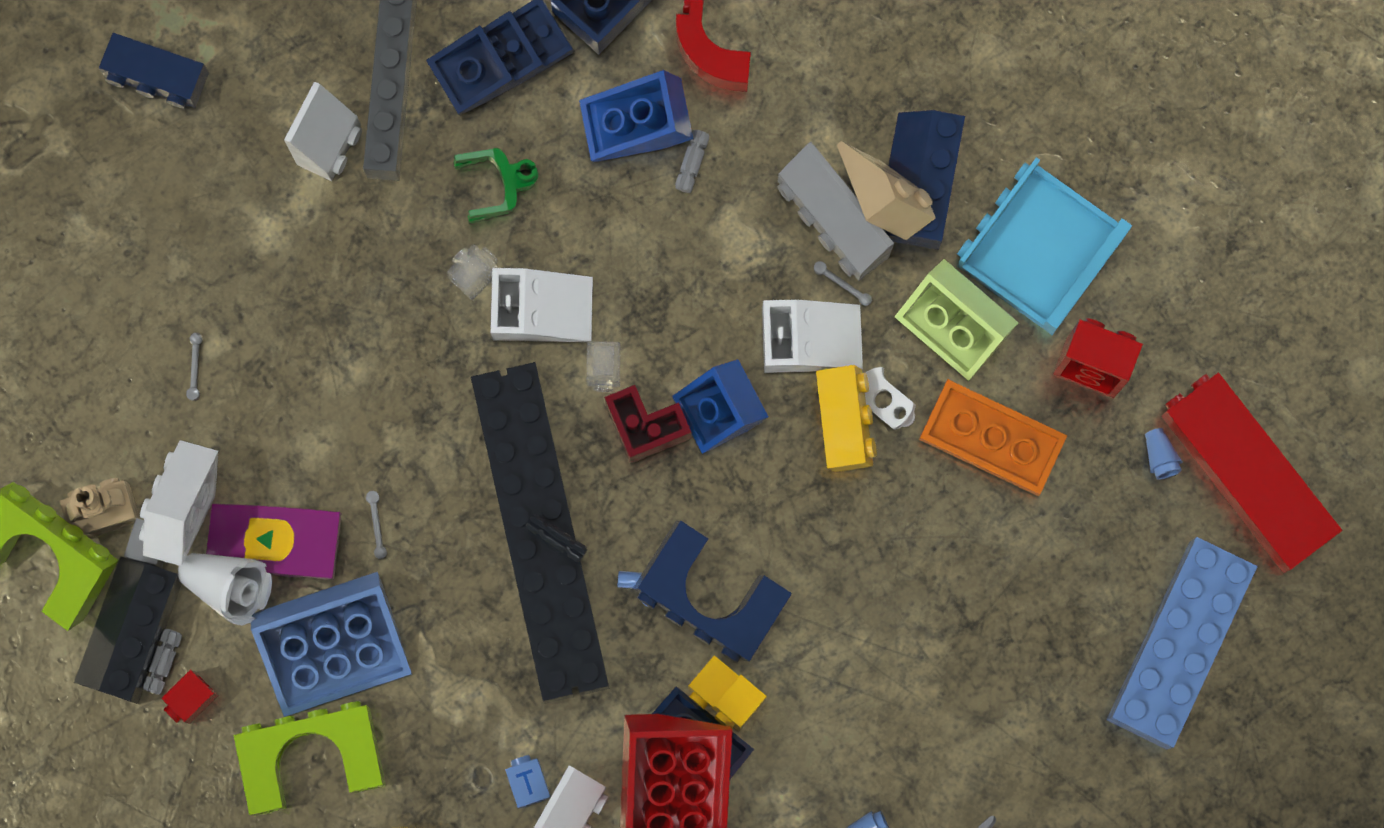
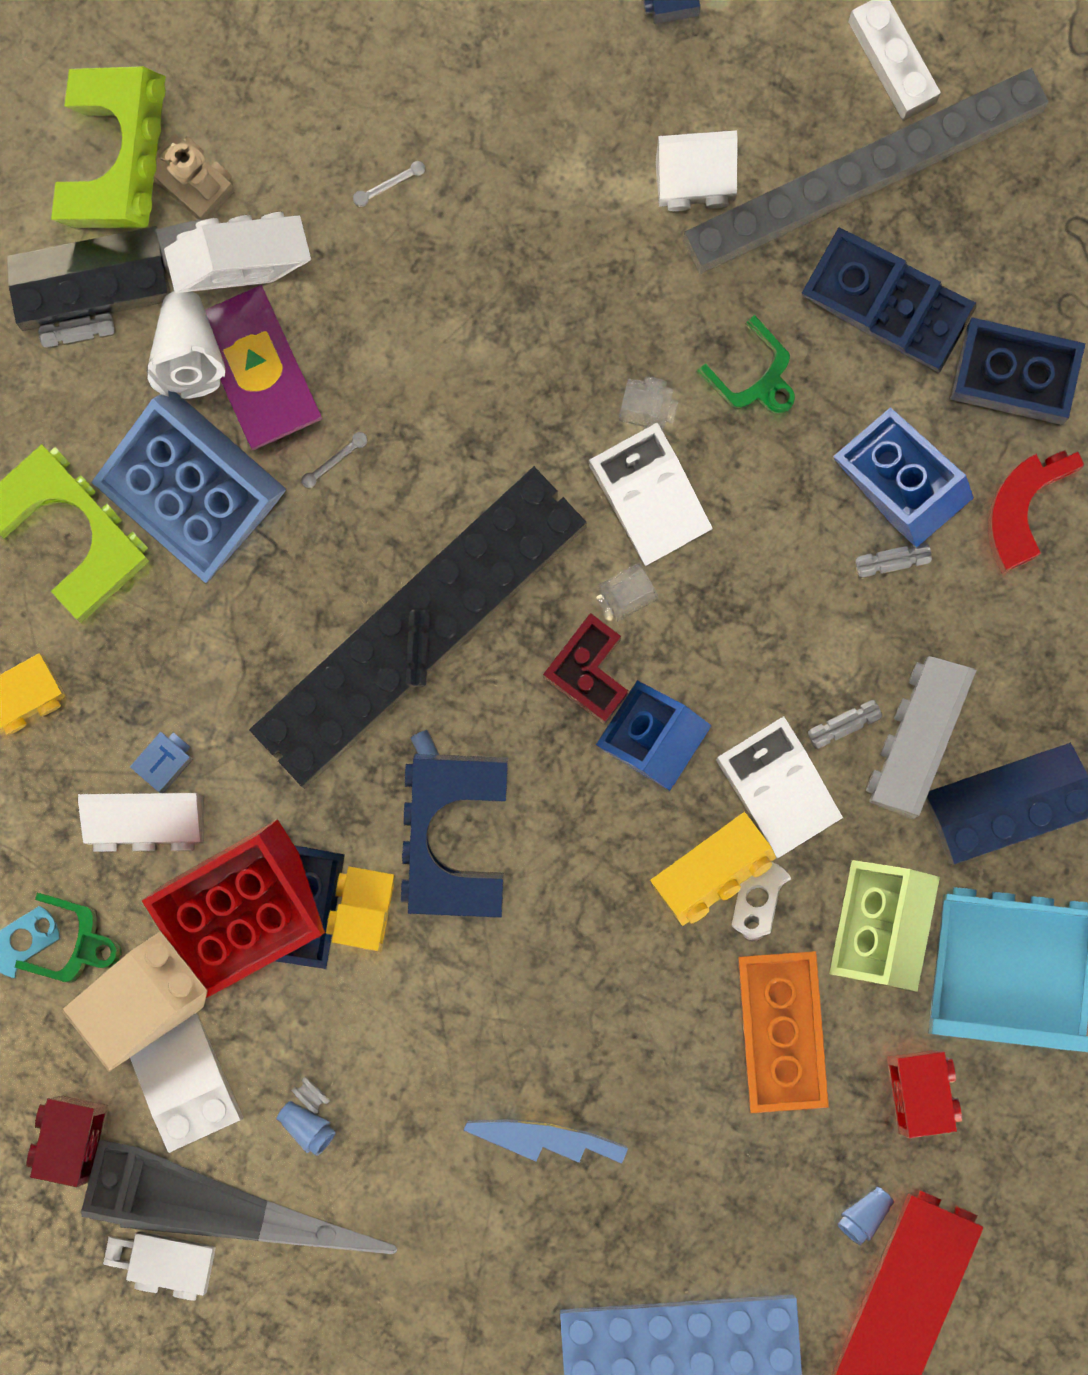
camera: 65 degrees right, 5 degrees up
red brick [161,669,219,724] -> none
light grey hinge [814,261,872,306] -> none
tan slope [837,141,935,240] -> none
none -> light grey bush [292,1076,330,1115]
none -> medium blue slope [464,1119,628,1163]
none -> light grey axle [808,700,882,748]

